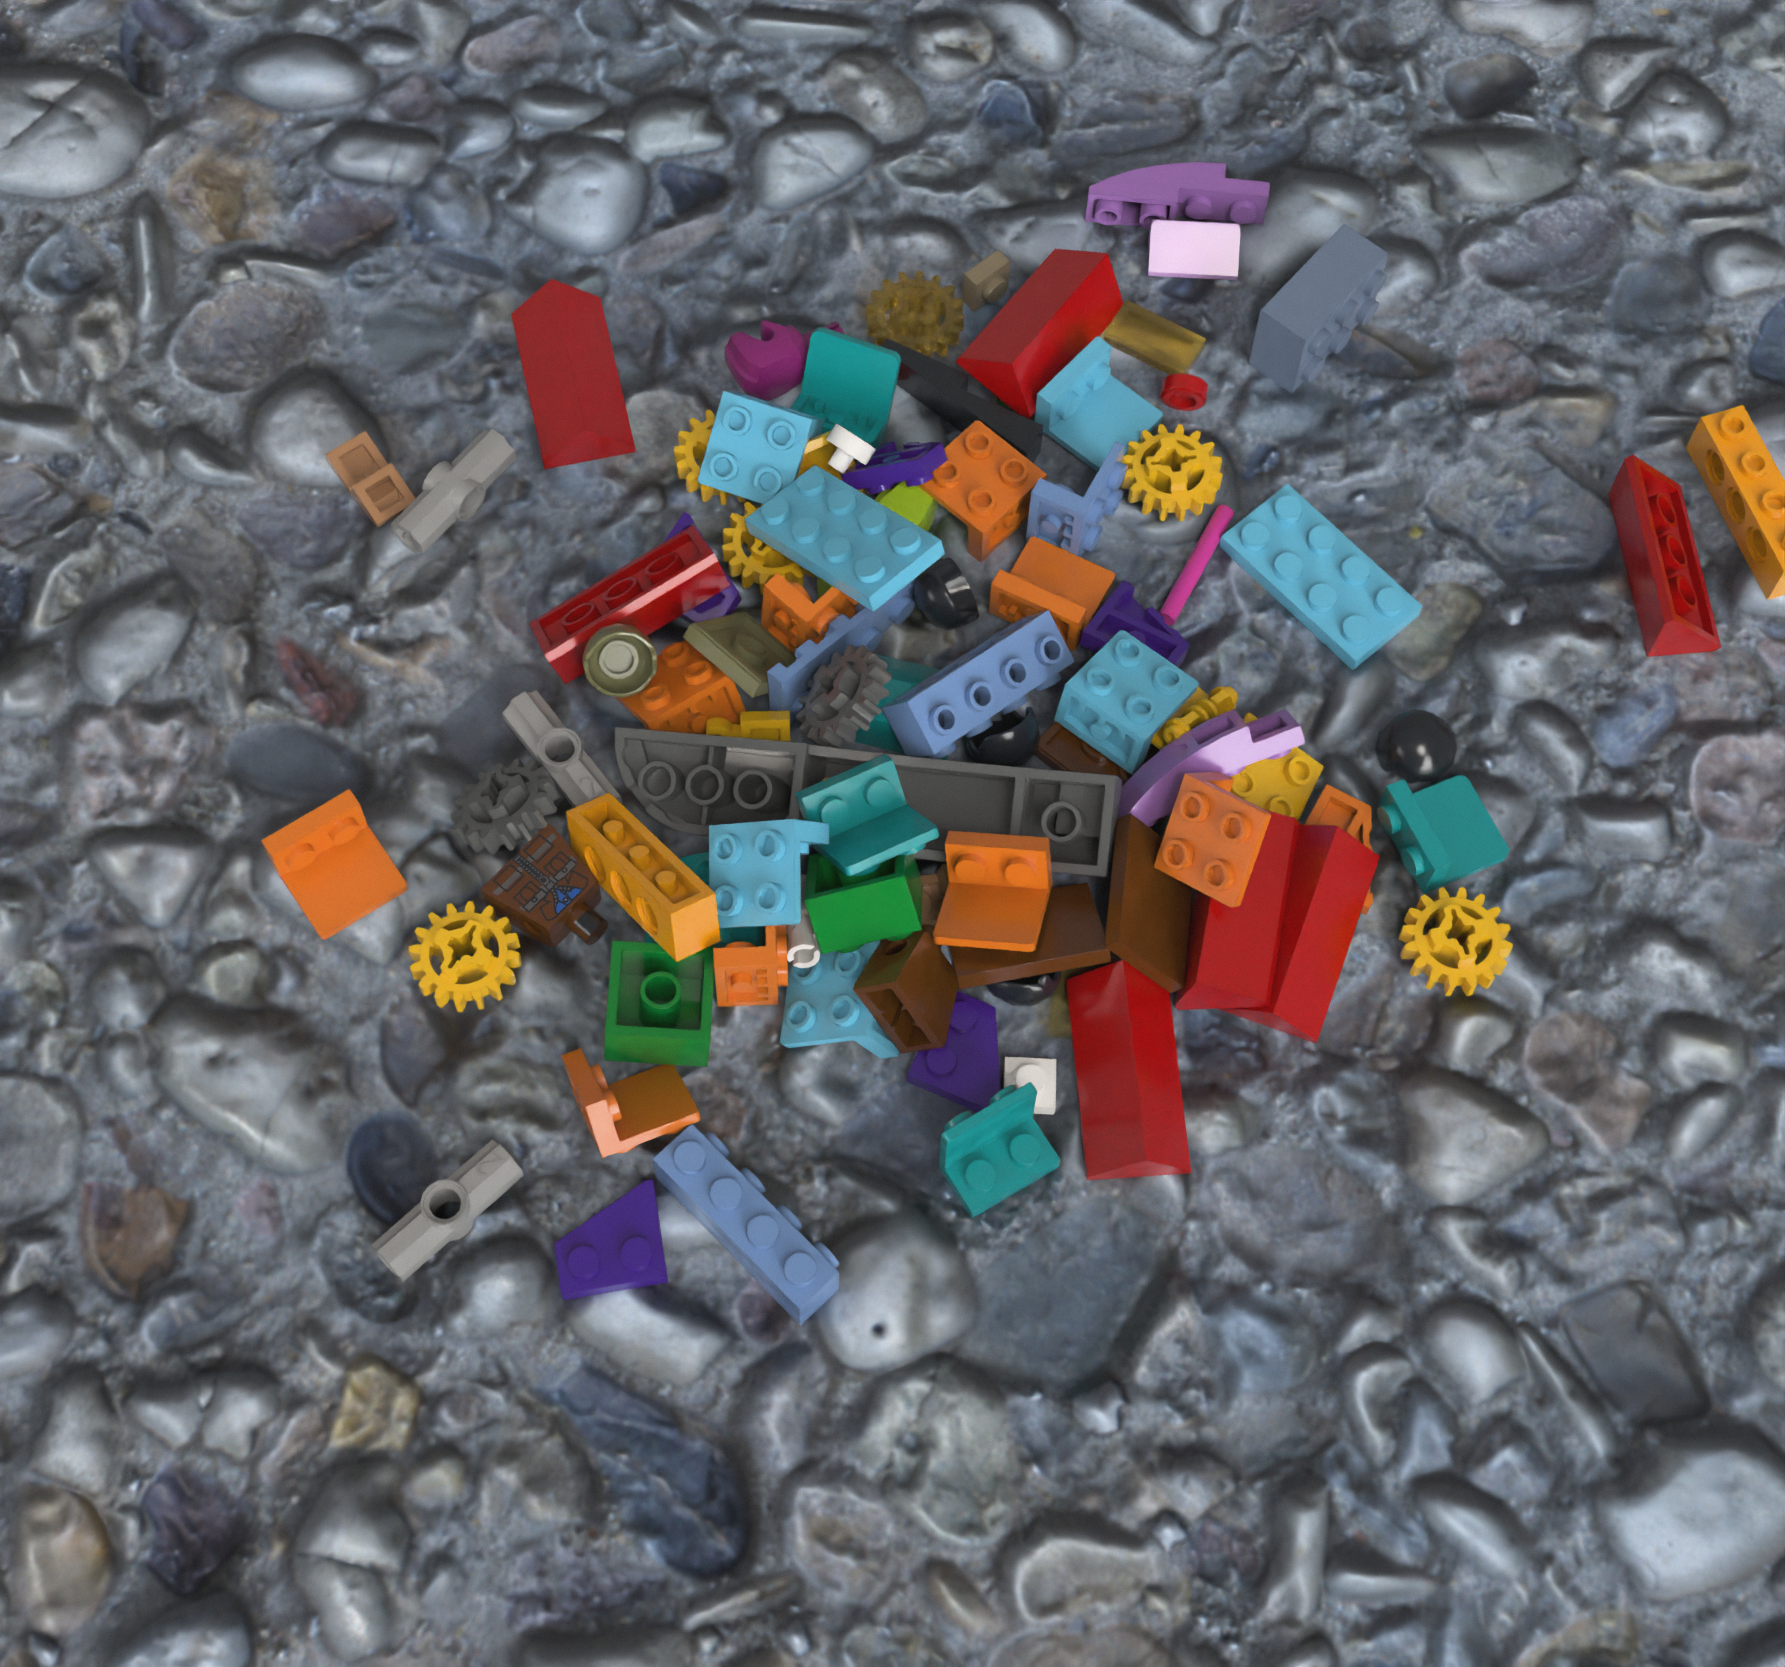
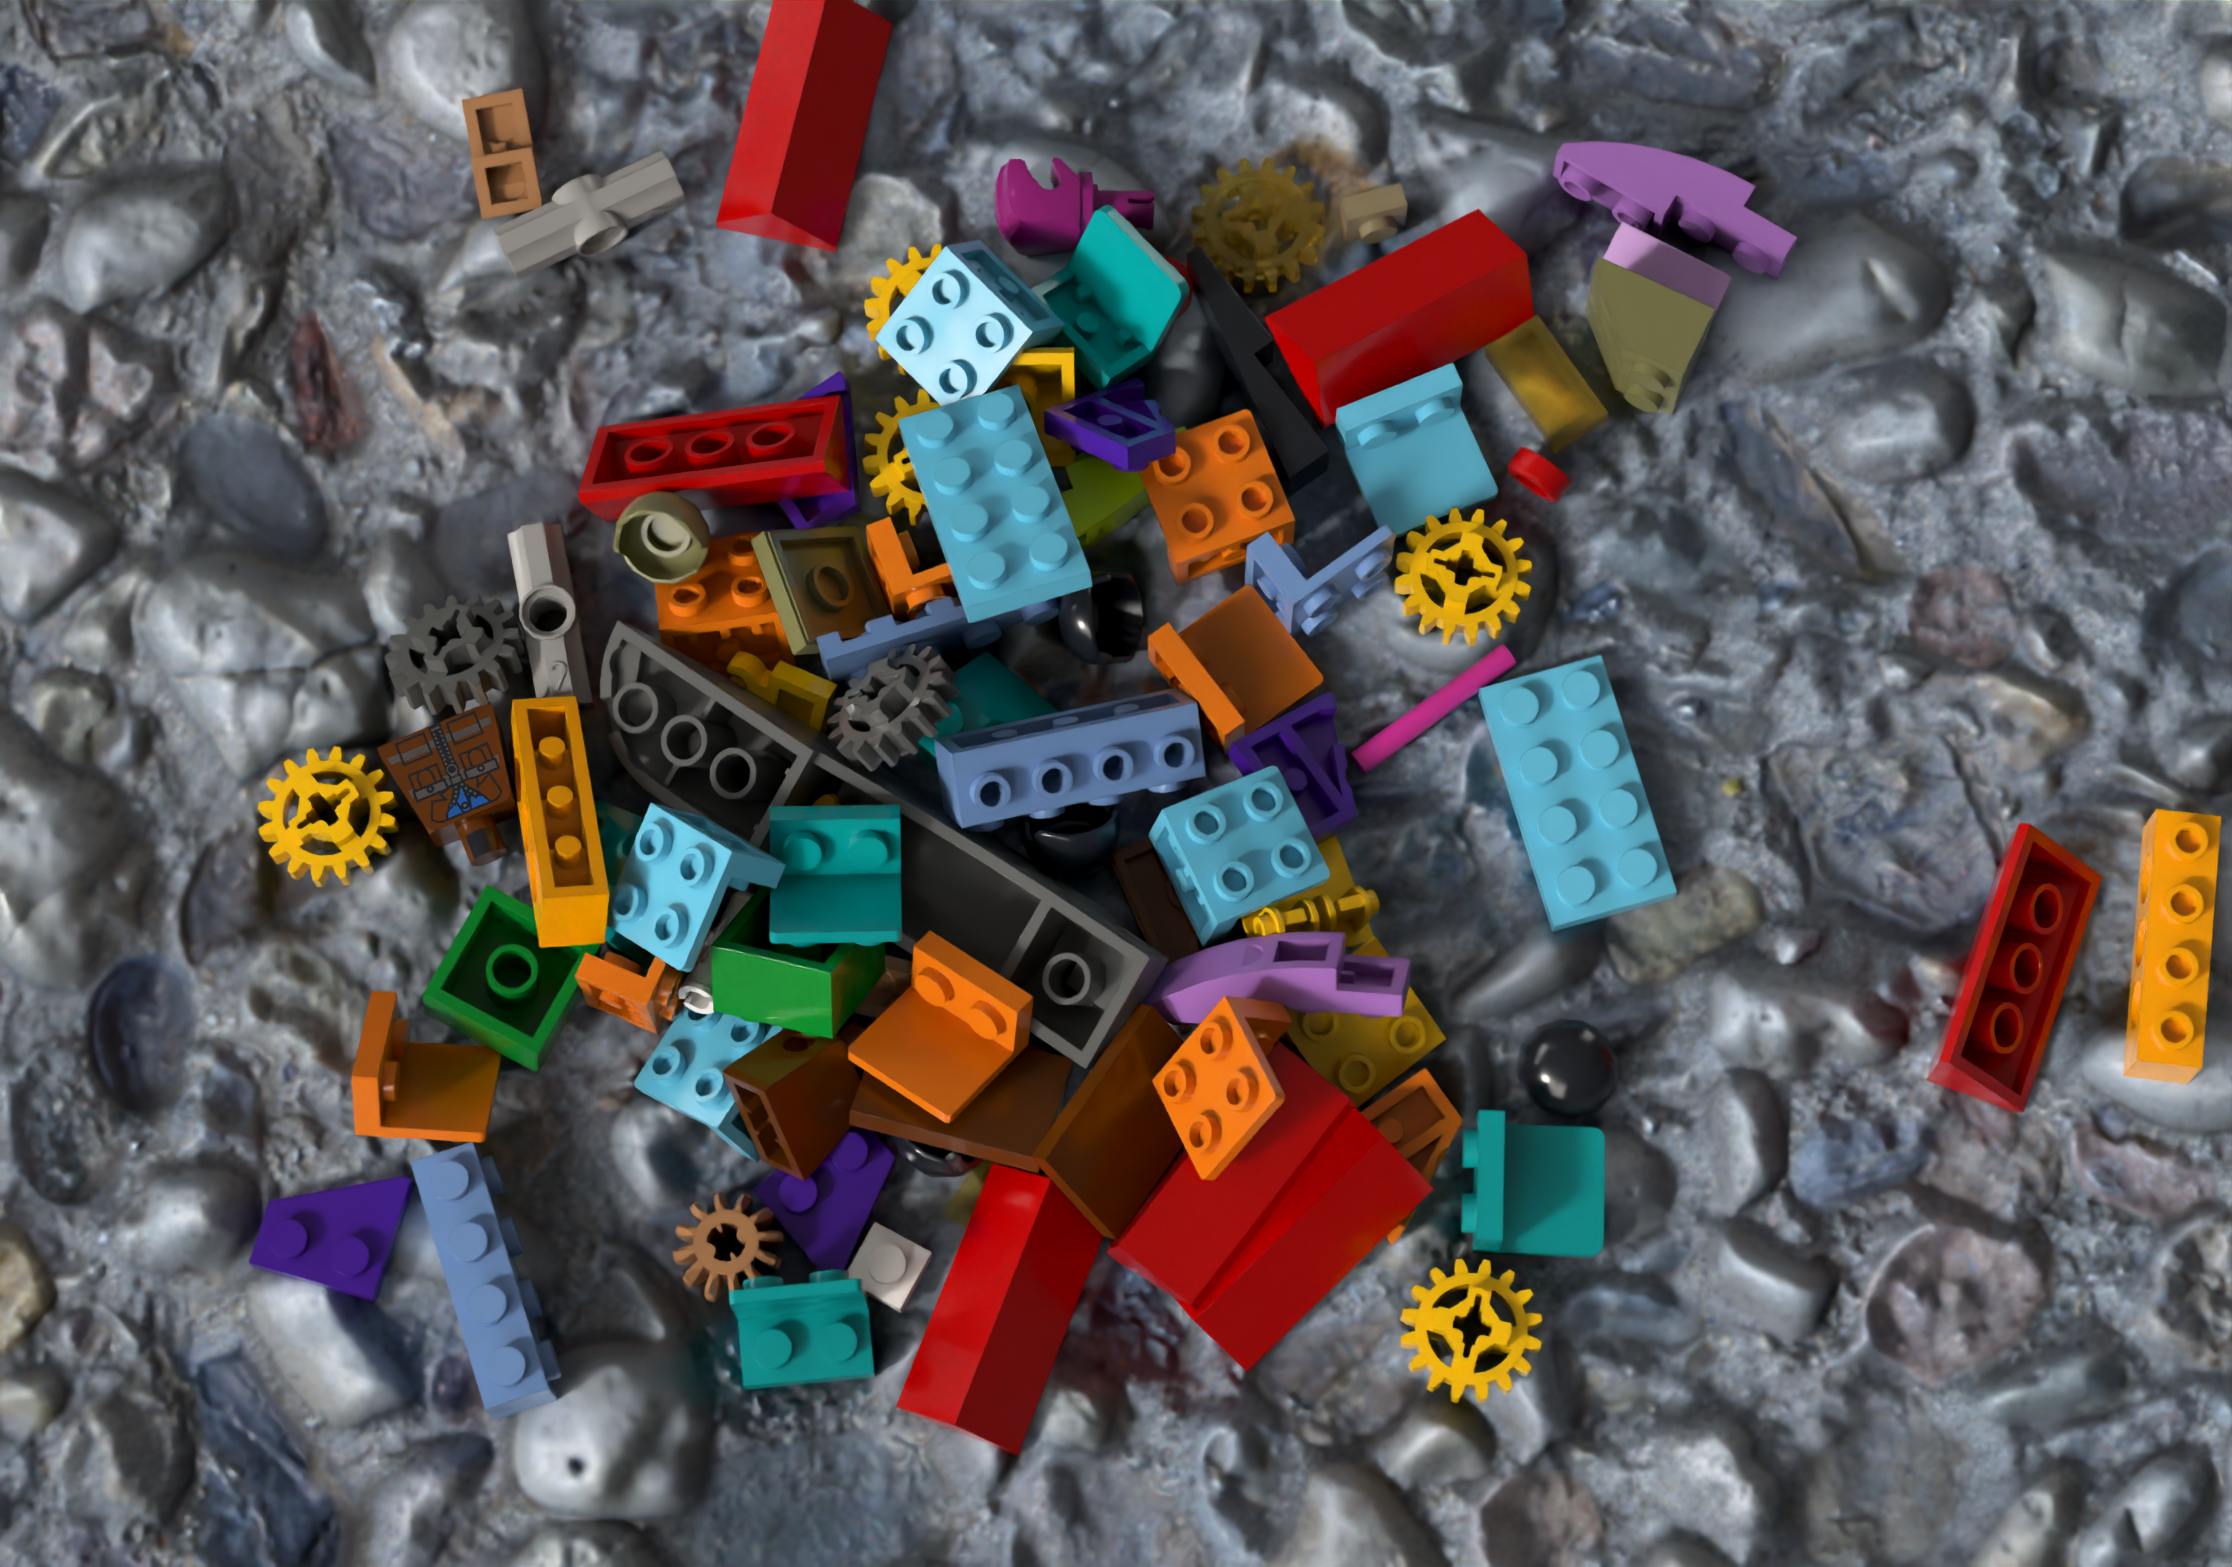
camera: 30 degrees right, 10 degrees up
orange bracket [261,789,408,940] -> none
light grey piece [371,1139,524,1282] -> none
white tile [826,423,876,474] -> none
sand blue brick [1249,224,1389,393] -> none
none -> medium nougat gear [673,1192,785,1302]
none -> olive slope [1585,257,1715,415]

